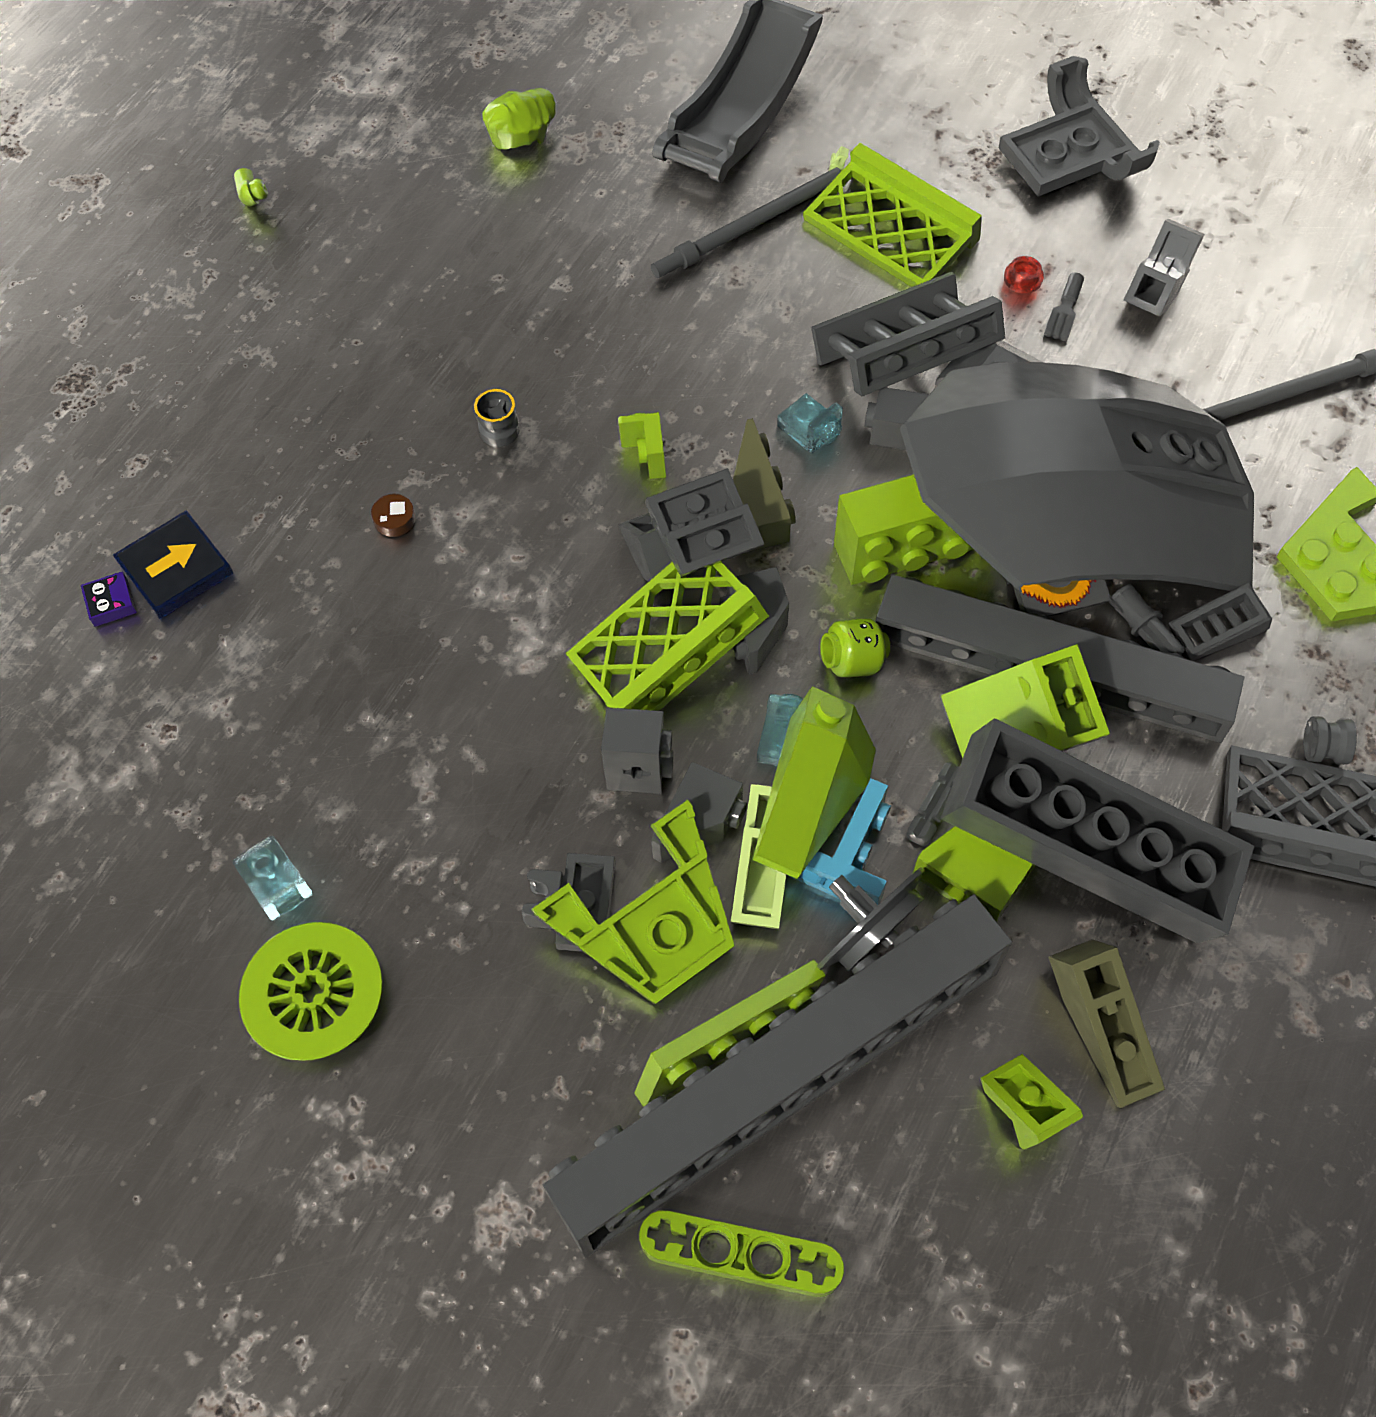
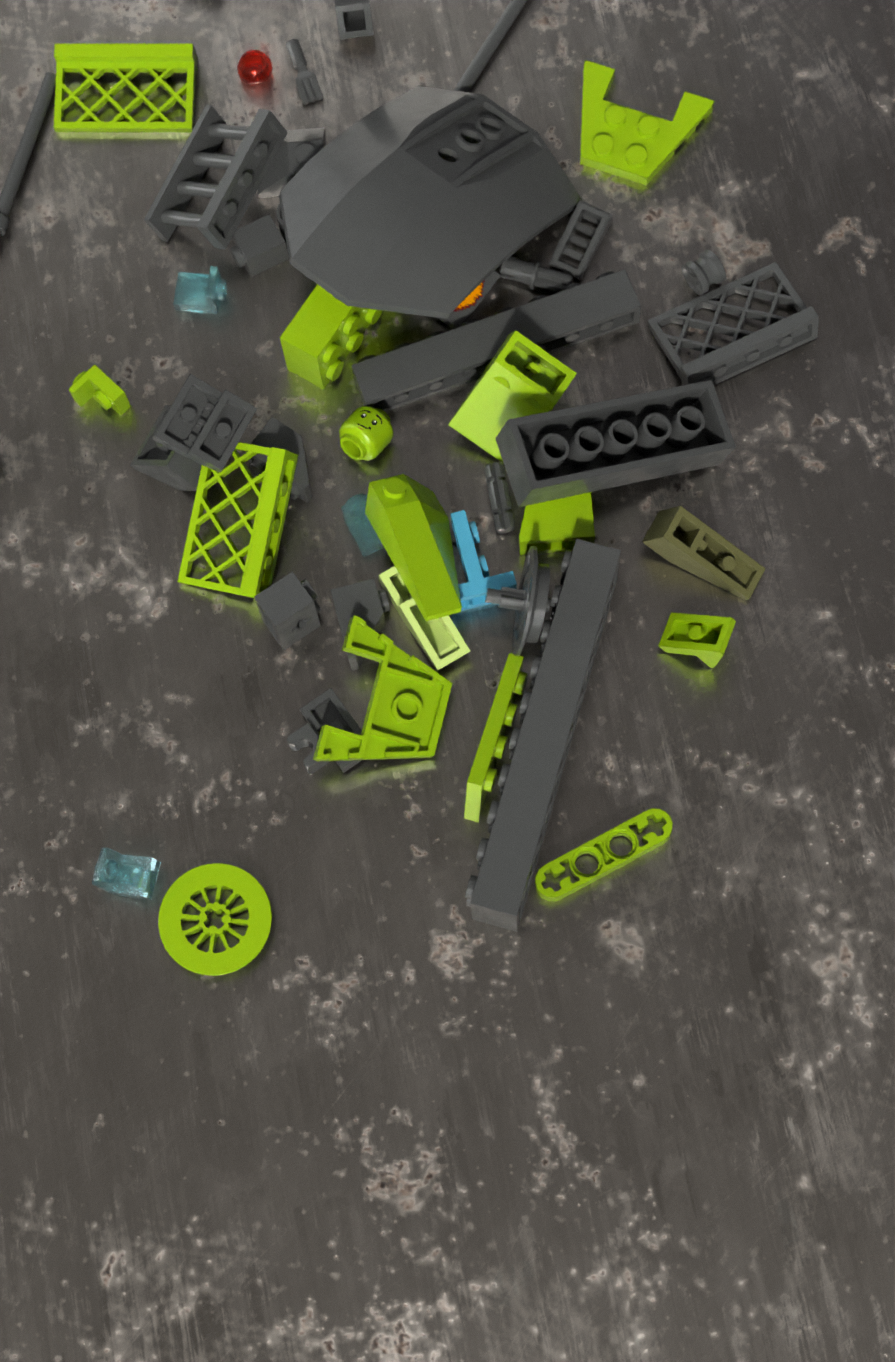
camera: 35 degrees left, 10 degrees up
olive slope [733,418,796,554] -> none
yellowish green piece [829,146,849,171] -> none

